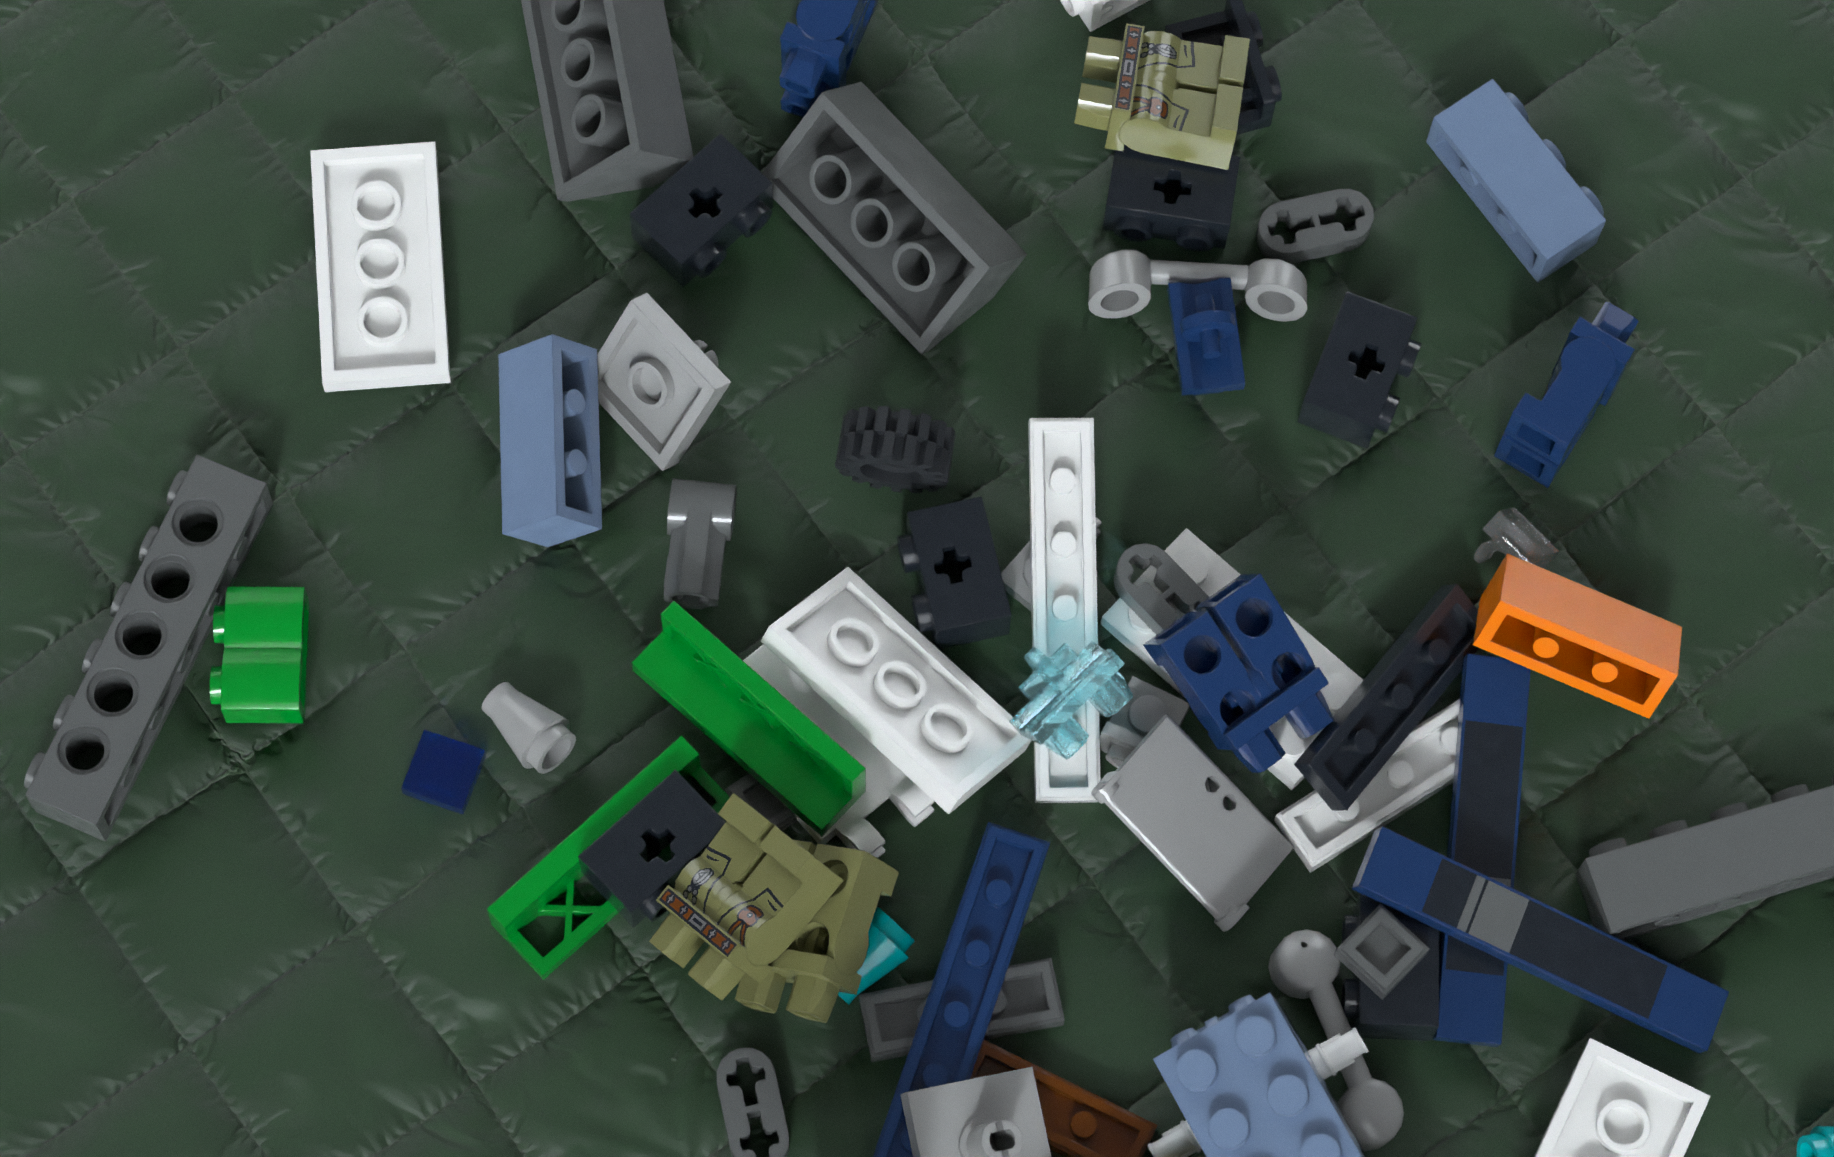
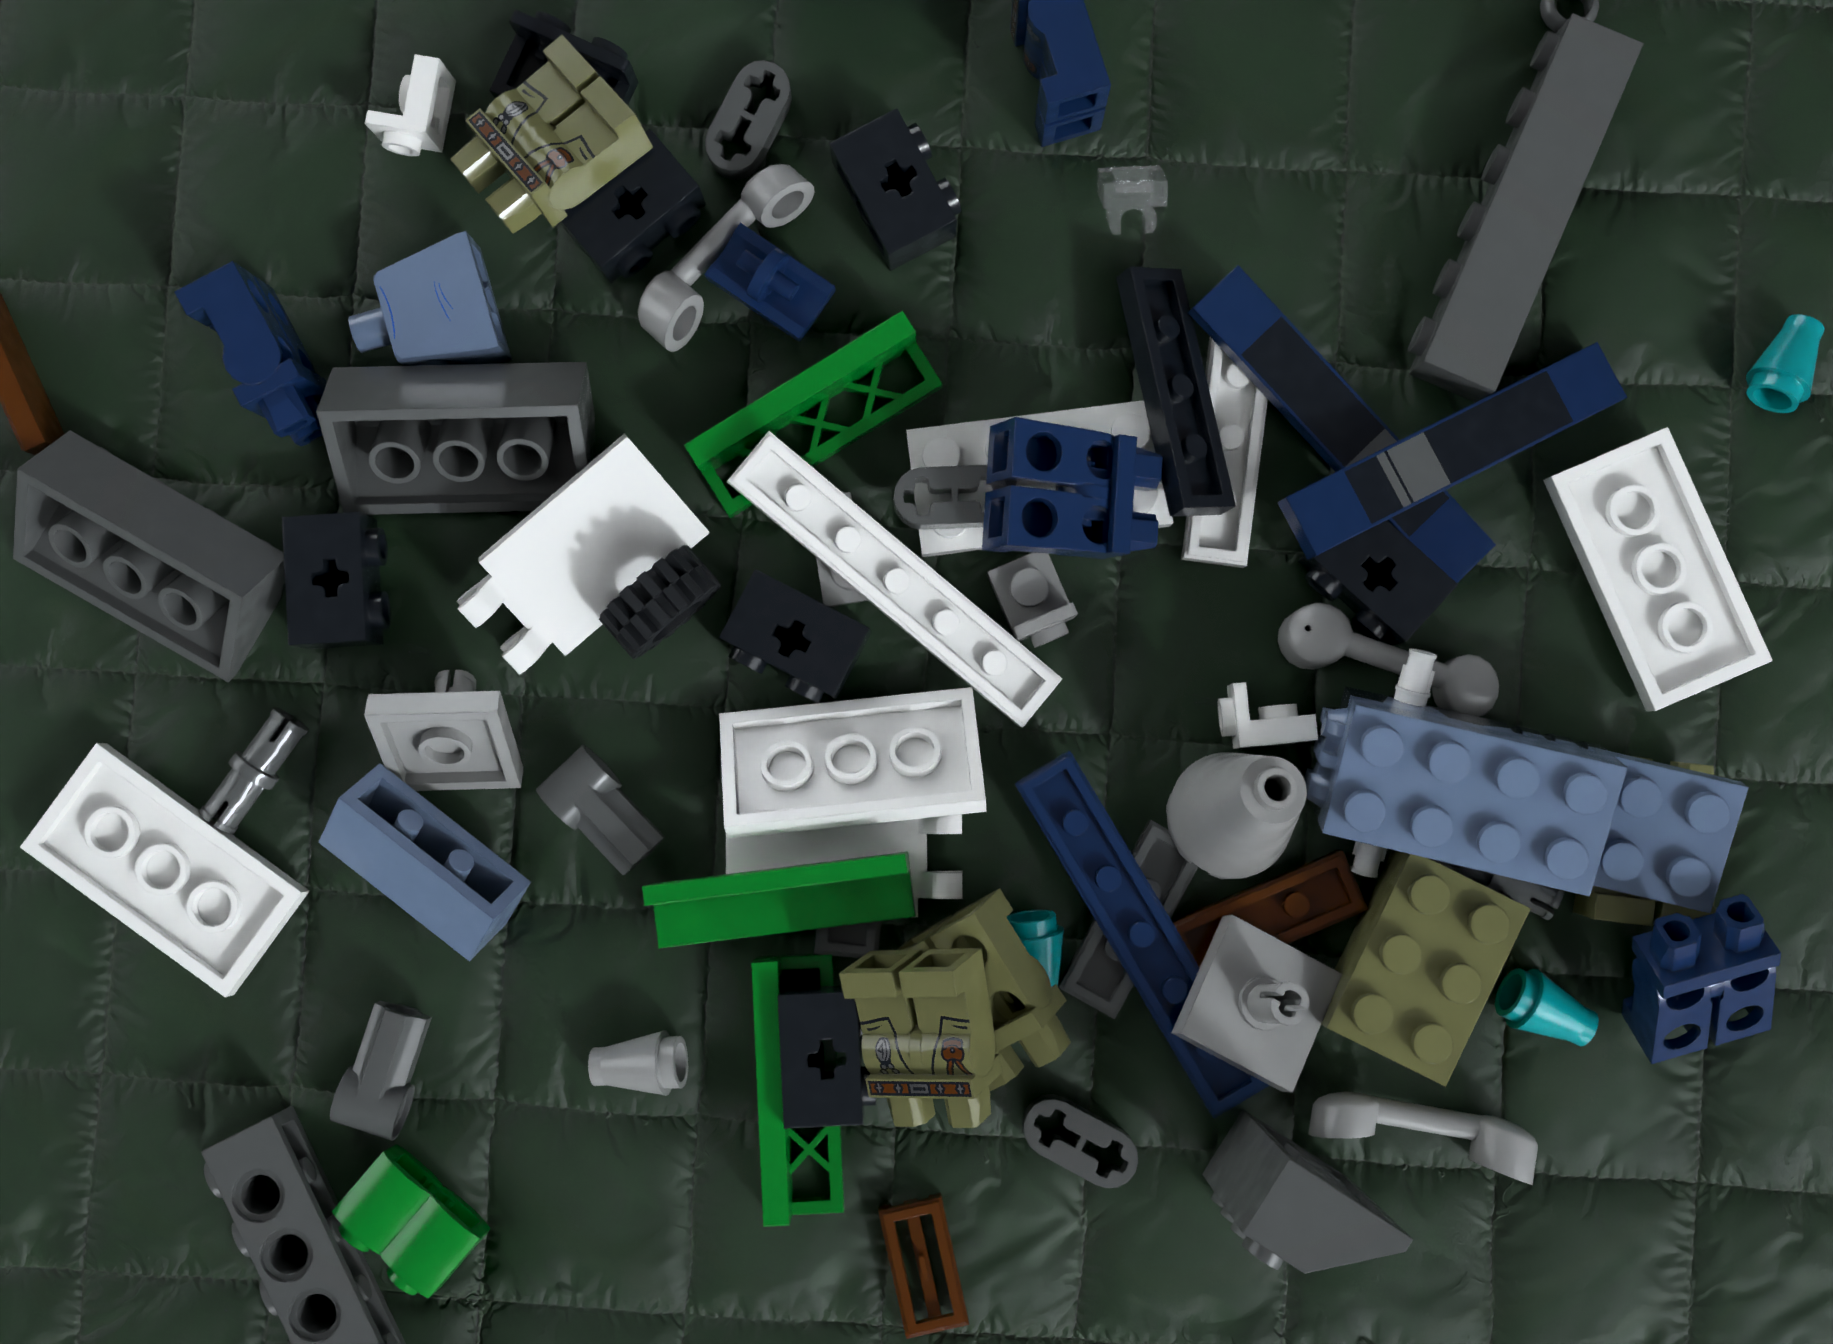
camera: 40 degrees left, 15 degrees up
clear blue tile [401,730,486,815] -> none
clear light blue hips [1009,642,1133,760] -> none
light grey door [1091,714,1294,932] -> none
dark grey tile [1334,904,1430,1000] -> none
orange brick [1473,553,1682,719] -> none
none -> dark grey pin [199,707,309,834]
none -> dark grey piece [330,1001,432,1141]
none -> sand blue torso [348,231,512,366]
none -> white tile [457,433,710,675]
none -> green fence [684,310,943,518]
none -> reddish brown tile [878,1193,969,1339]
none -> light grey cone [1166,752,1307,879]
none -> white bracket [1218,682,1318,749]

